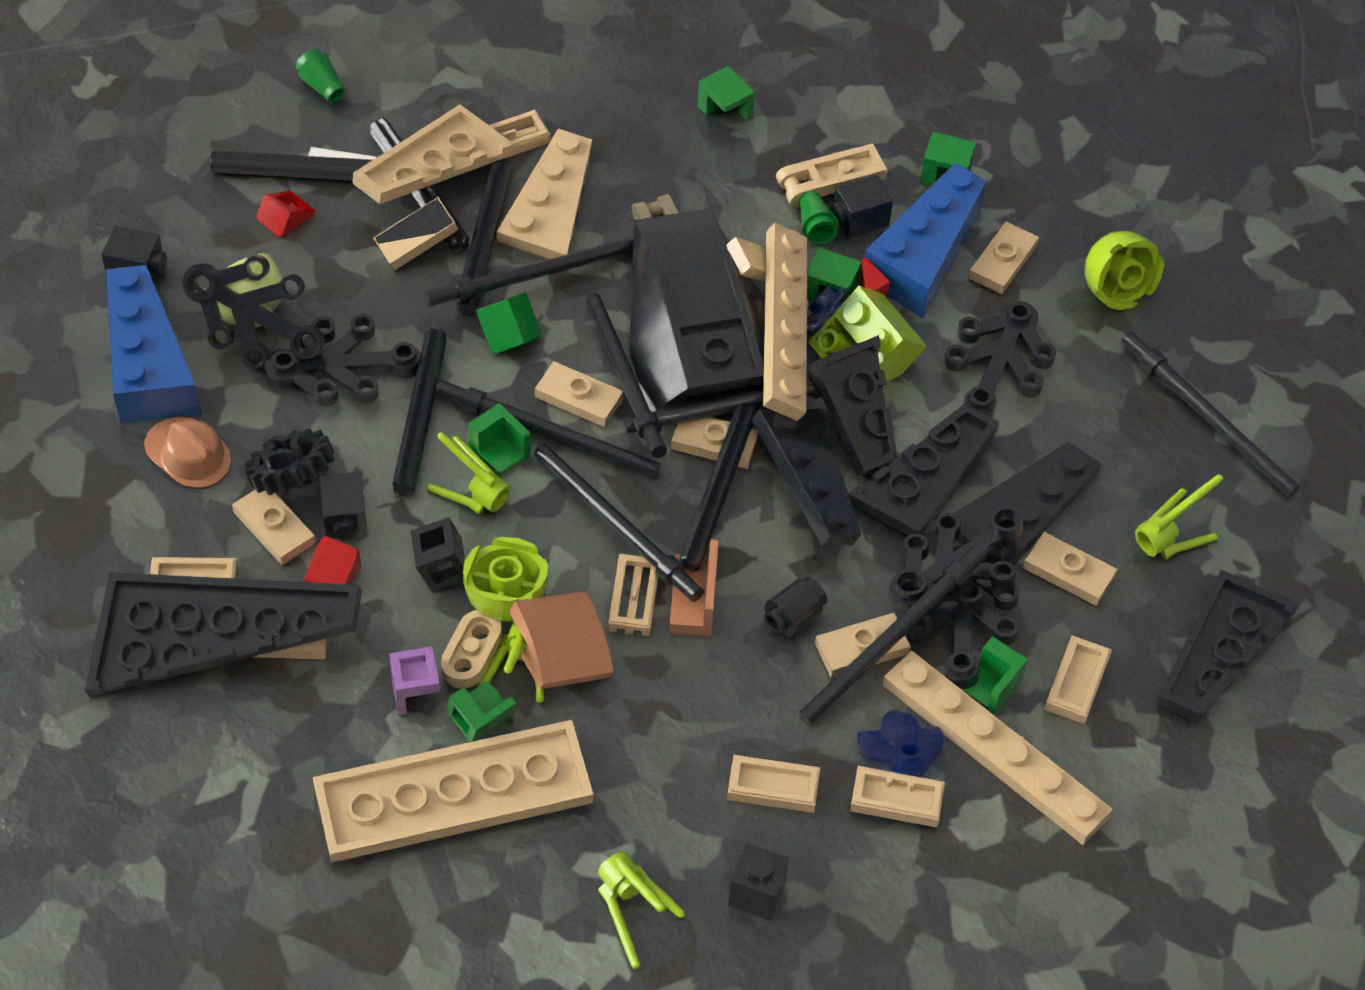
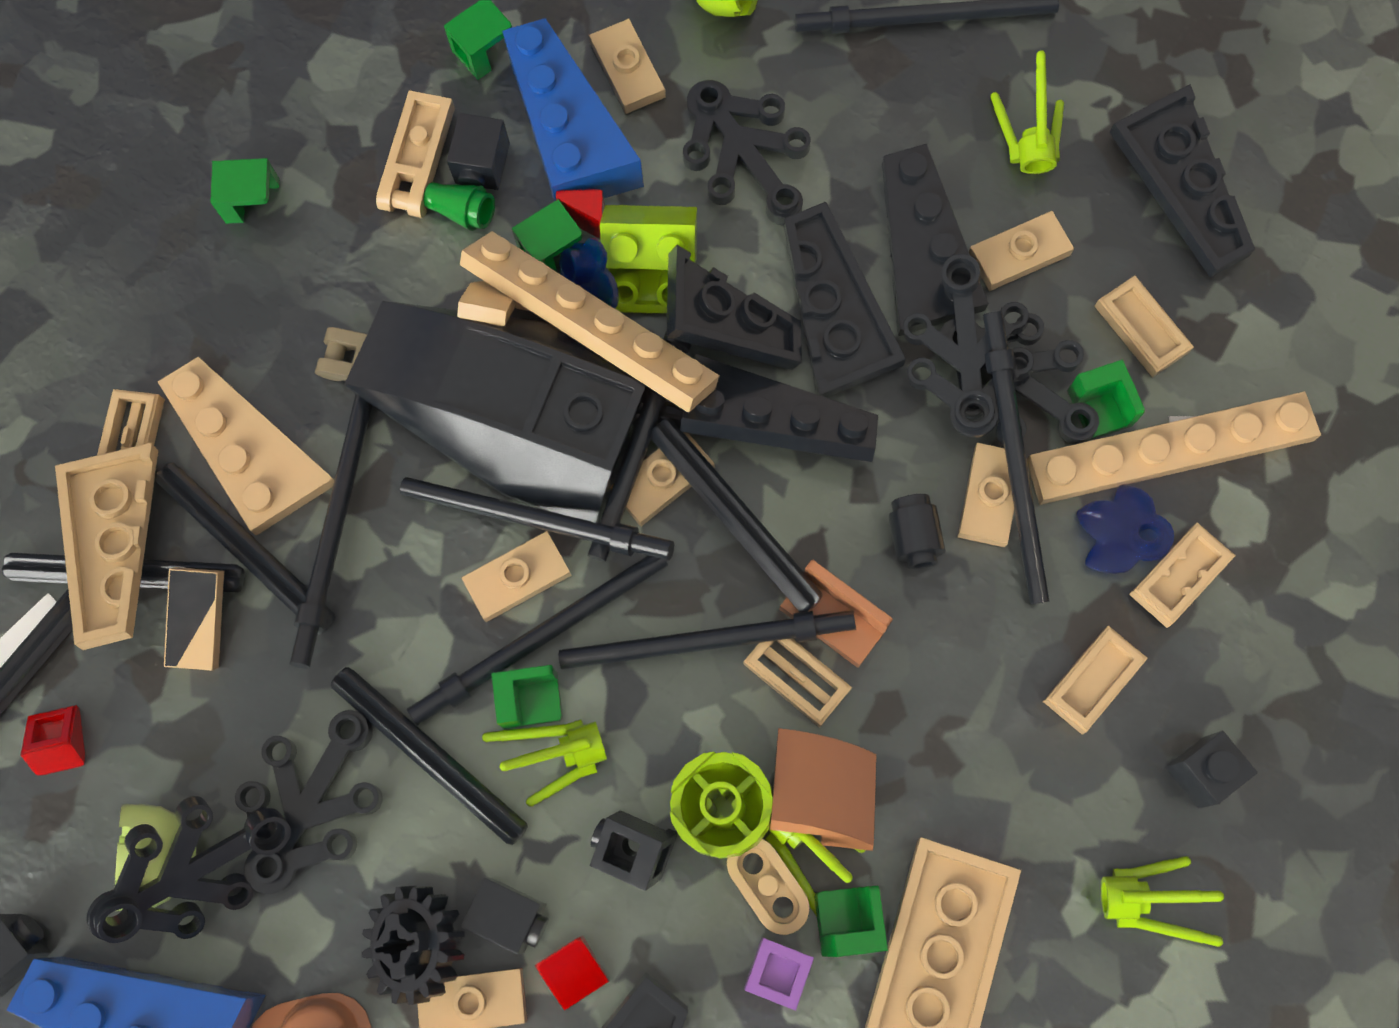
camera: 50 degrees left, 20 degrees up
green panel [476,292,542,354] -> none

